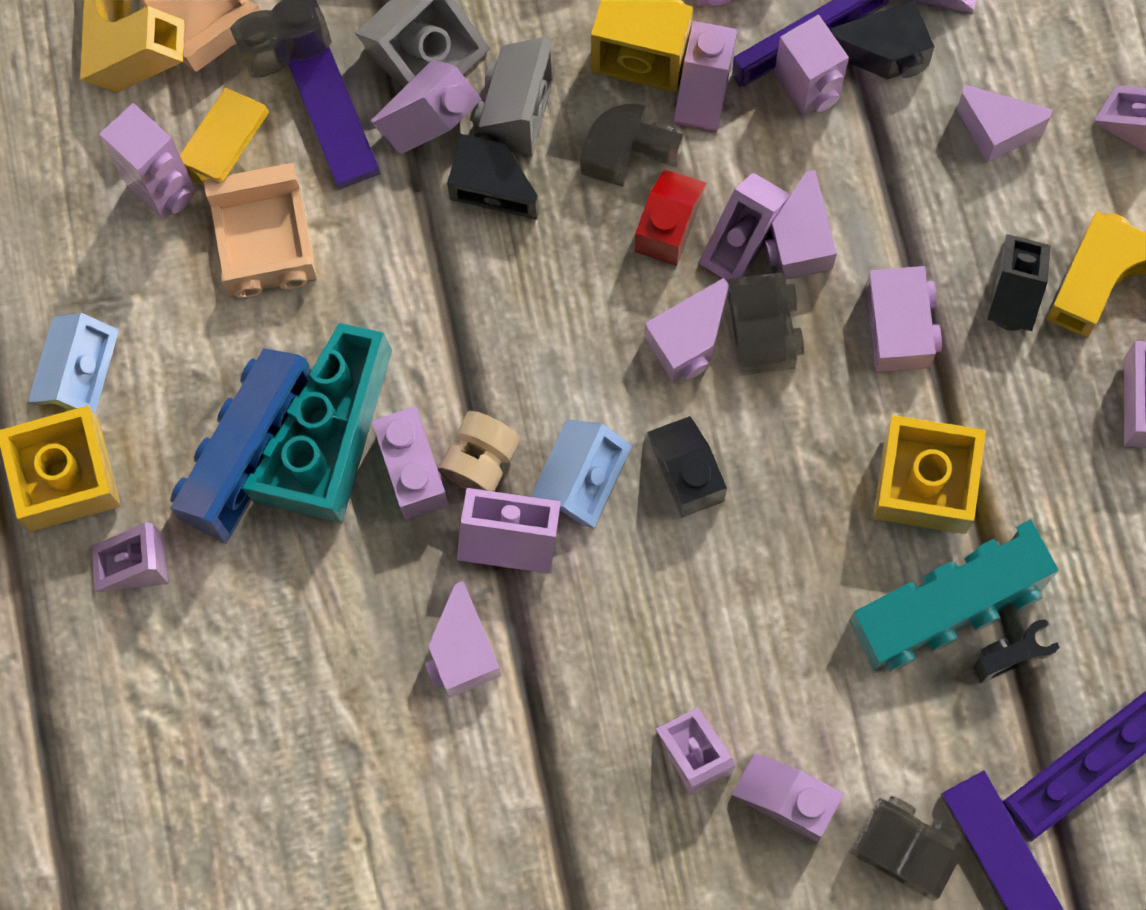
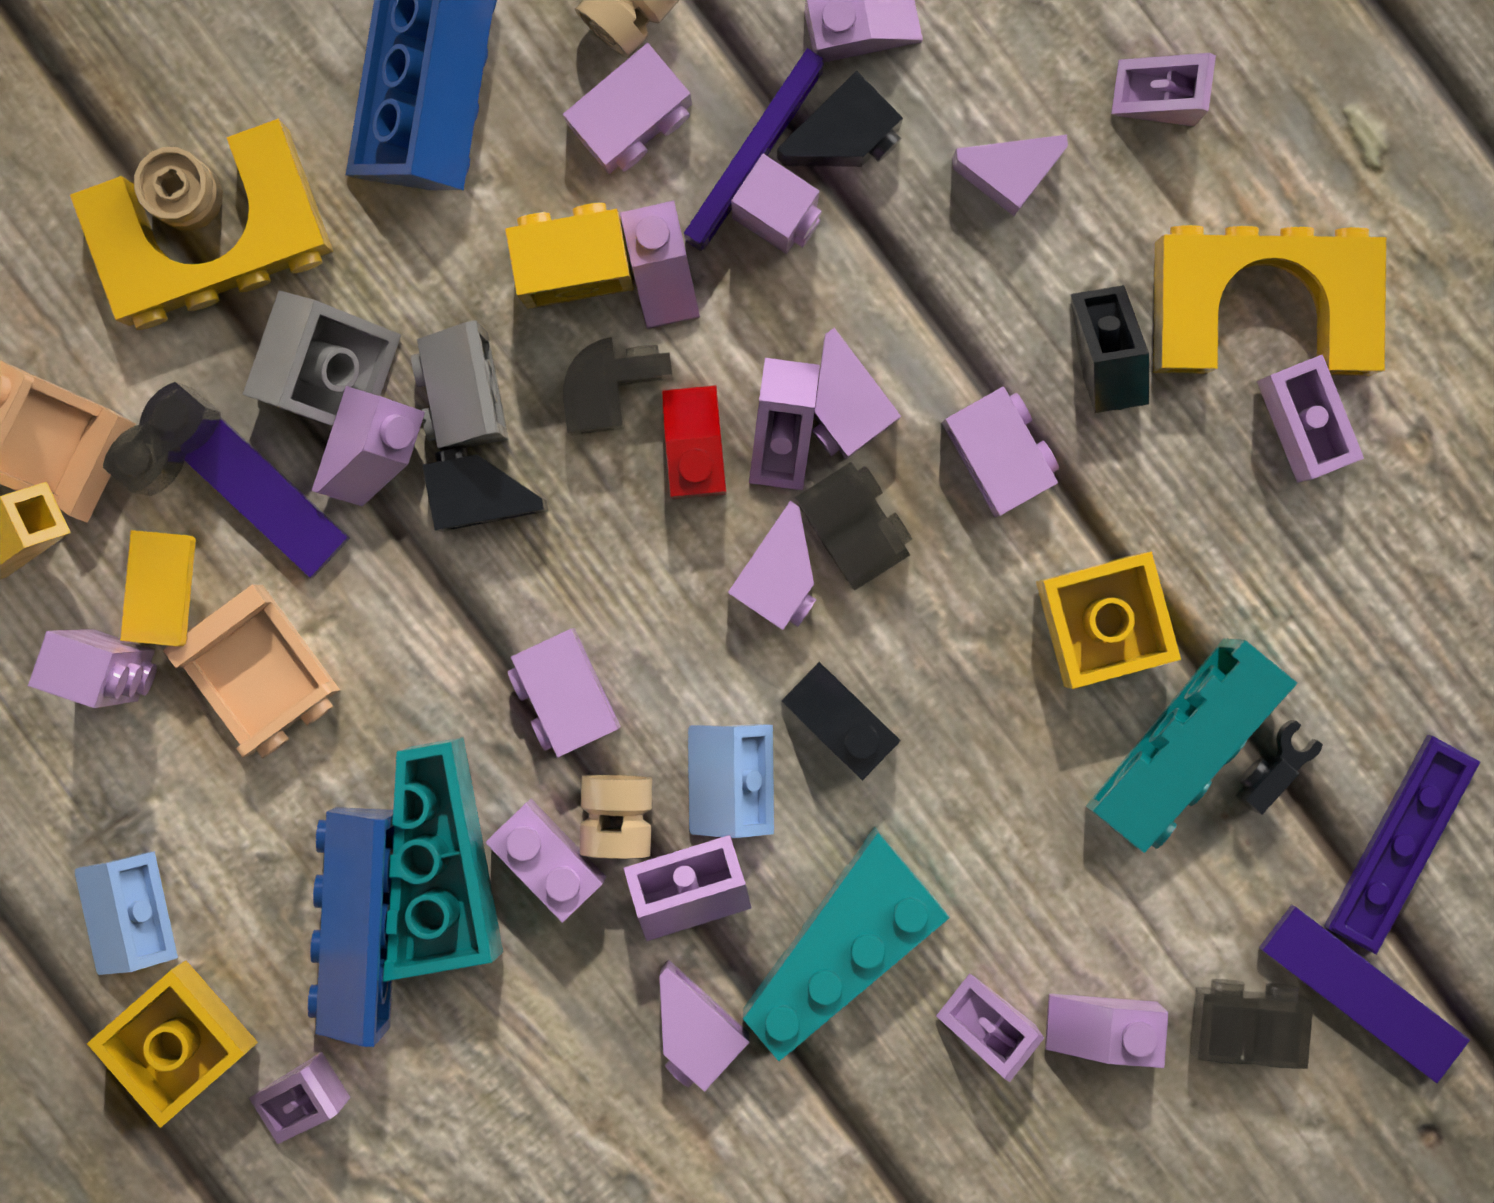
camera: 30 degrees left, 15 degrees up
none -> lavender brick [508,628,621,758]
none -> teal wedge [743,827,950,1061]

